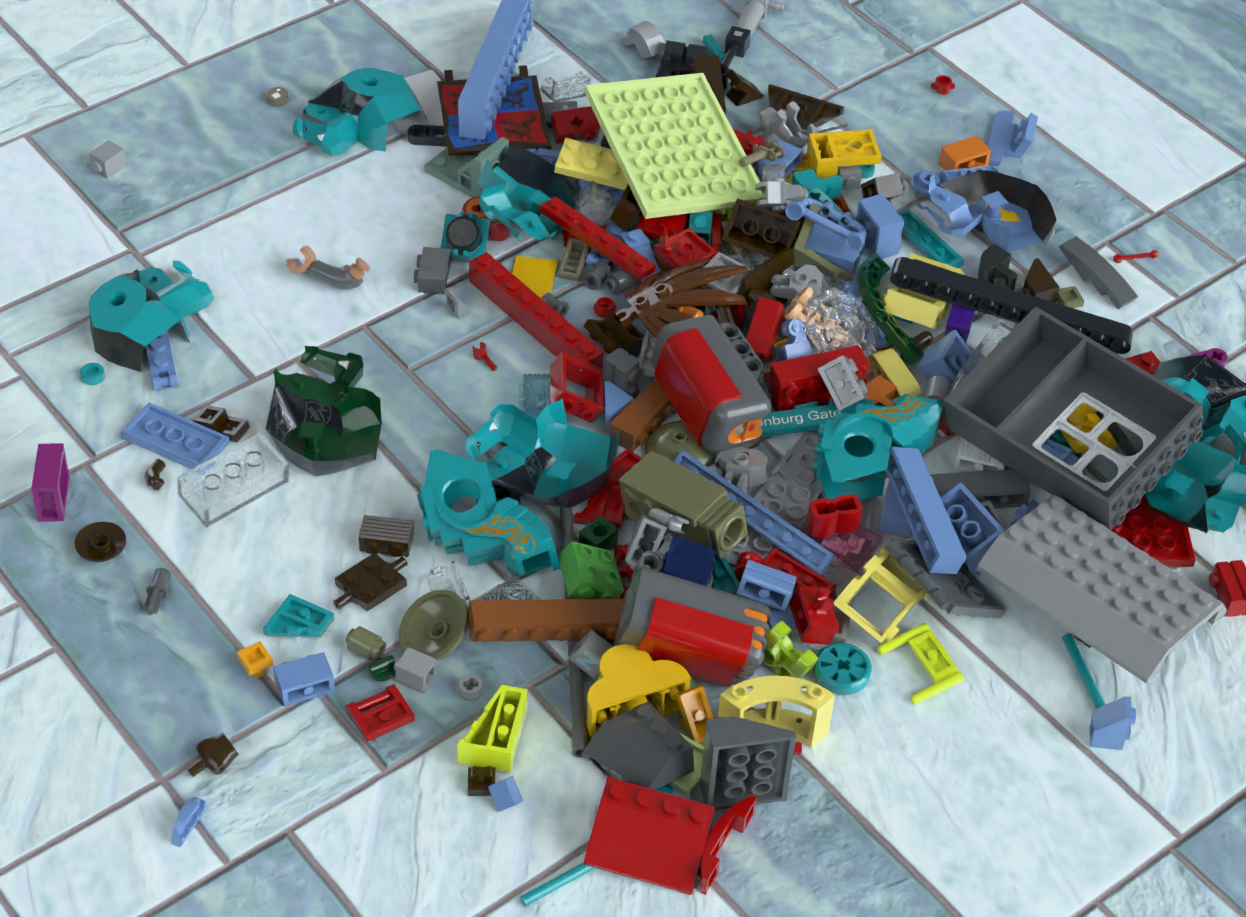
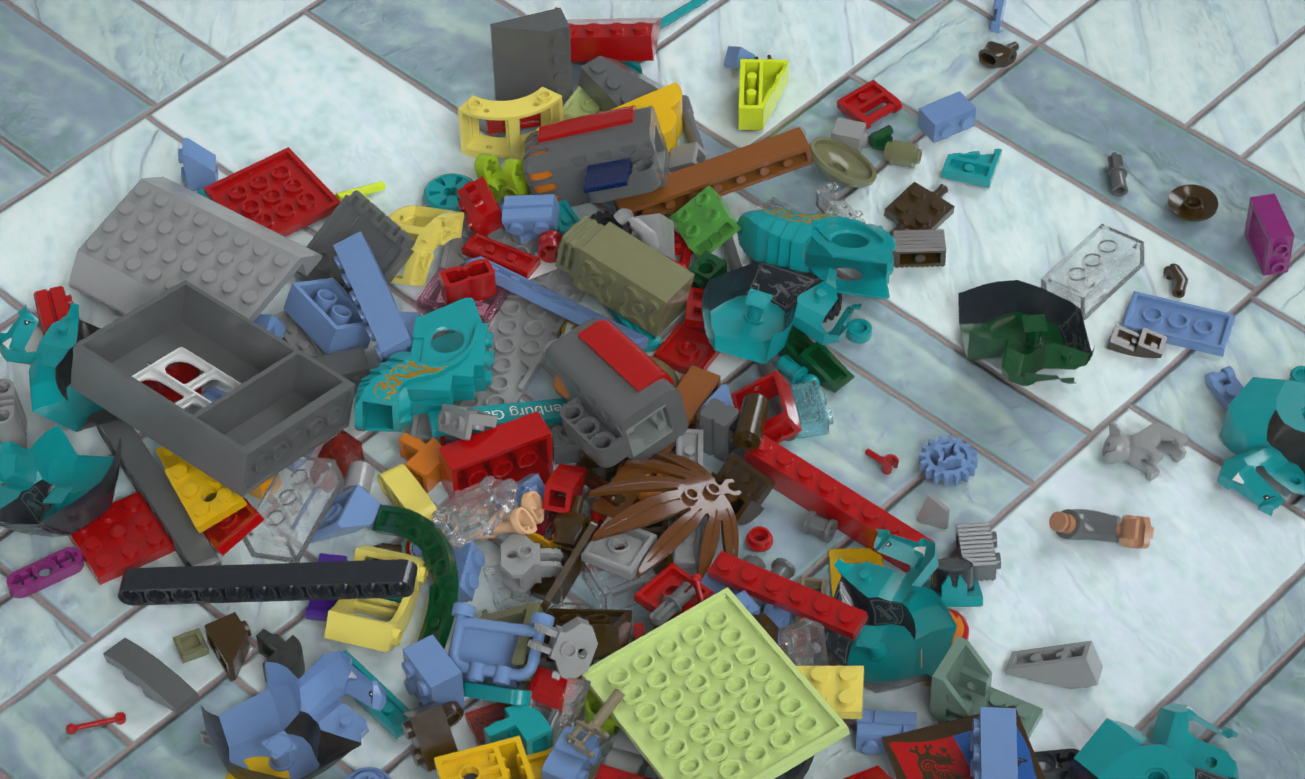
camera: 175 degrees right, 0 degrees up
light orange tile [237,641,273,679] -> none
none -> red plate [204,147,341,237]
none -> dark grey axle [649,582,696,627]
none -> dark brown brick [734,393,769,451]
none -> medium blue gear [919,434,978,487]
none -> light grey slope [1006,640,1103,689]
none -> light grey animal [1102,422,1189,481]

